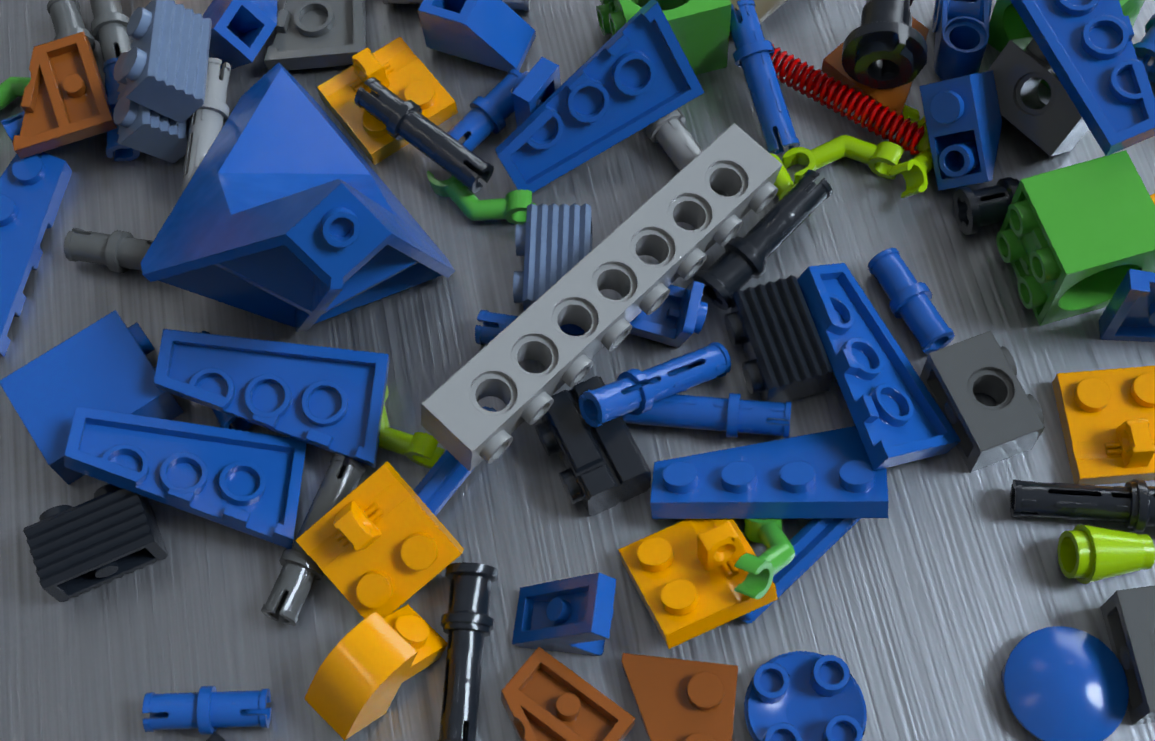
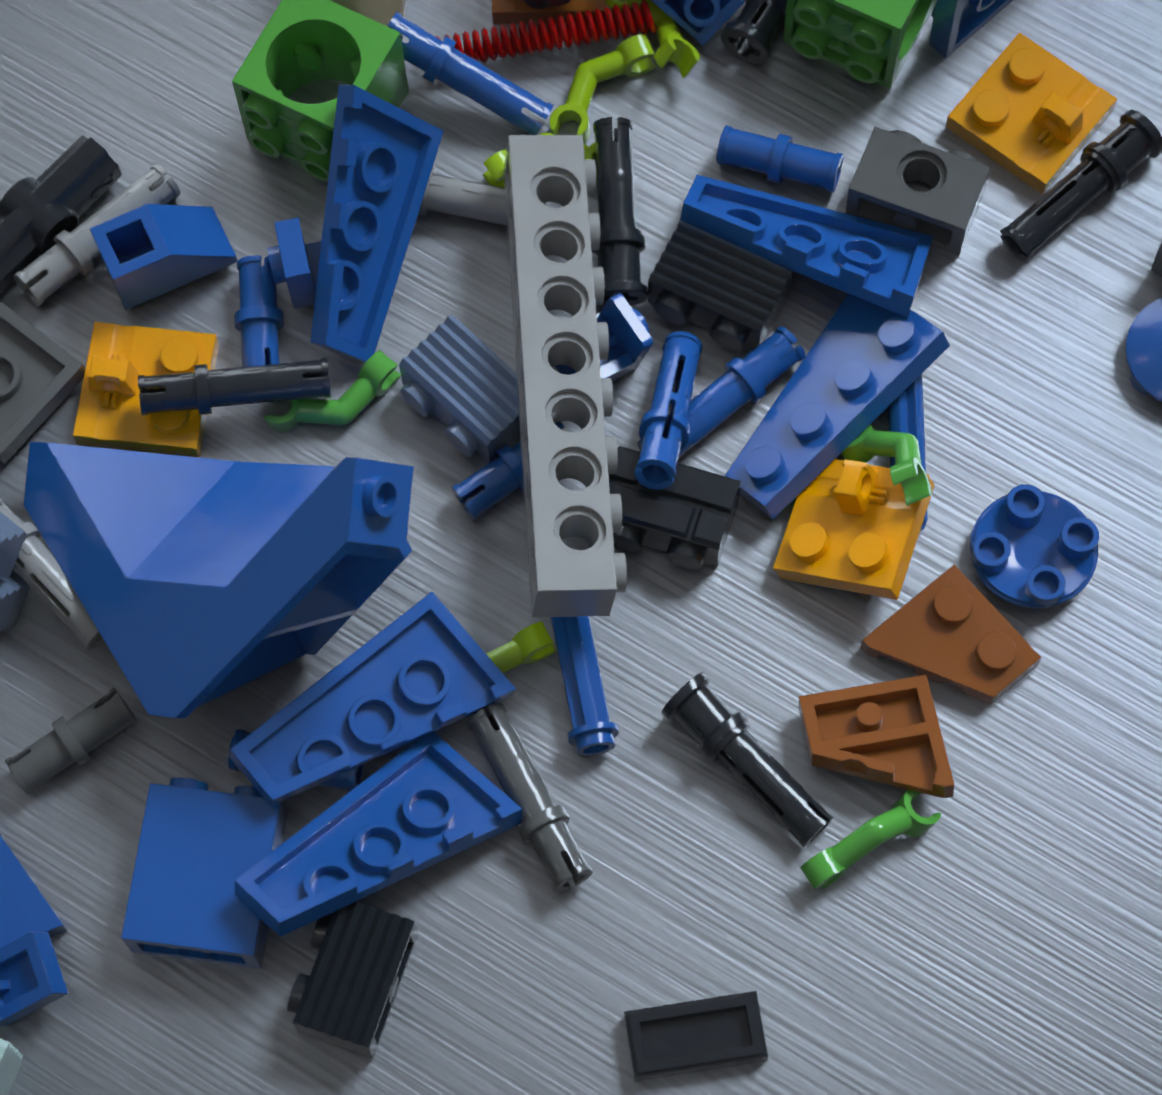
camera: 50 degrees left, 5 degrees up
blue pin [142,686,271,735] -> none
light orange hinge [295,461,464,619] -> none
light orange brick [304,604,448,741] -> none
blue slope [512,572,617,656] -> none
lime cone [1057,524,1155,584] -> none

